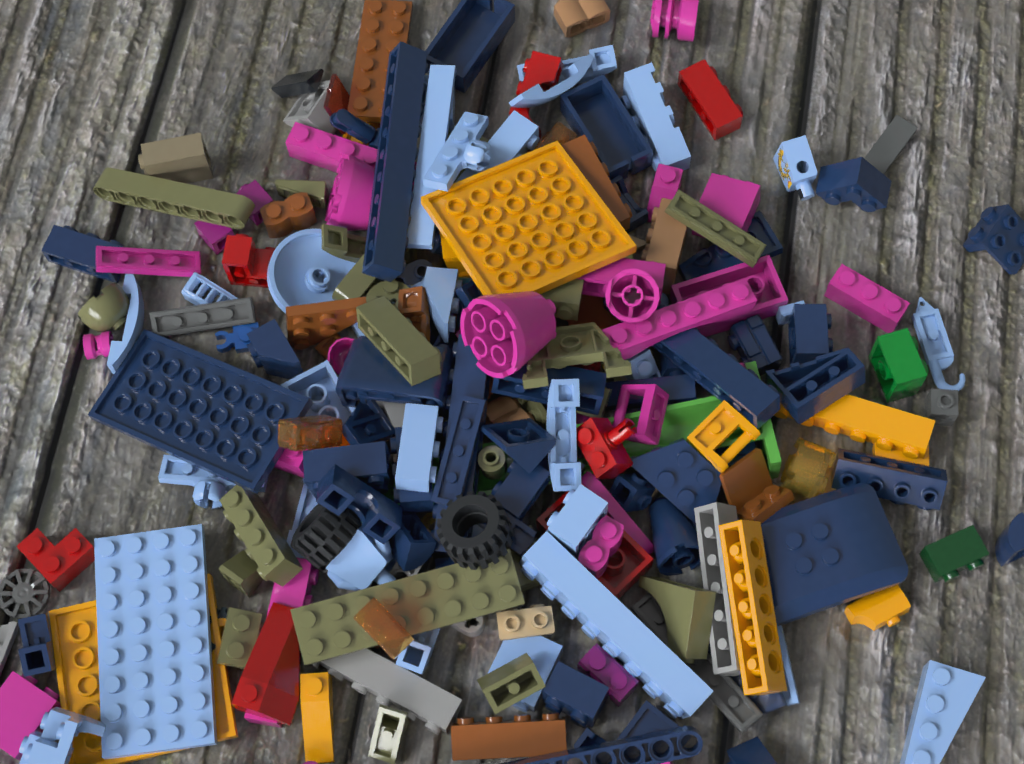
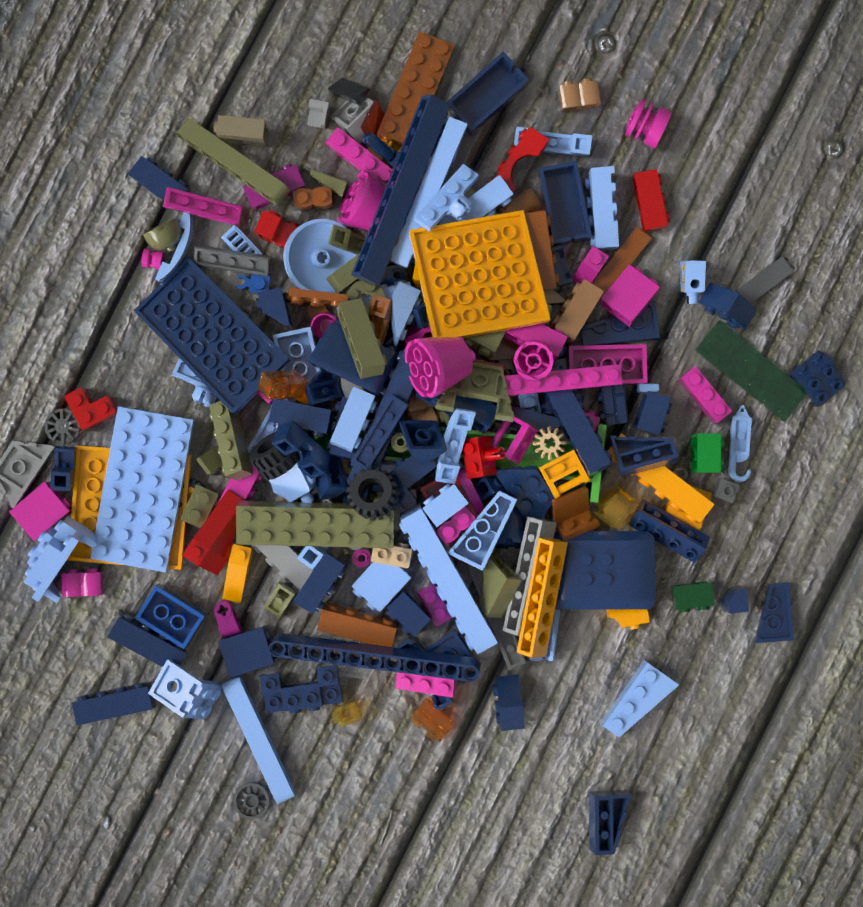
camera: 15 degrees right, 20 degrees up
clear orange brick [353,598,415,660] -> none
olive brick [477,653,546,714] -> none
light blue slope [509,54,593,108] -> none
olive tile [665,189,766,268] -> none
none -> dark blue brick [293,551,346,614]
none -> light grey panel [307,99,330,129]
none -> dark pink plate [352,548,371,568]
none -> light blue wedge [447,491,518,571]
none -> tan gear [533,426,566,460]
none -> dark orange tile [591,227,652,297]
none -> clear green plate [694,320,807,422]

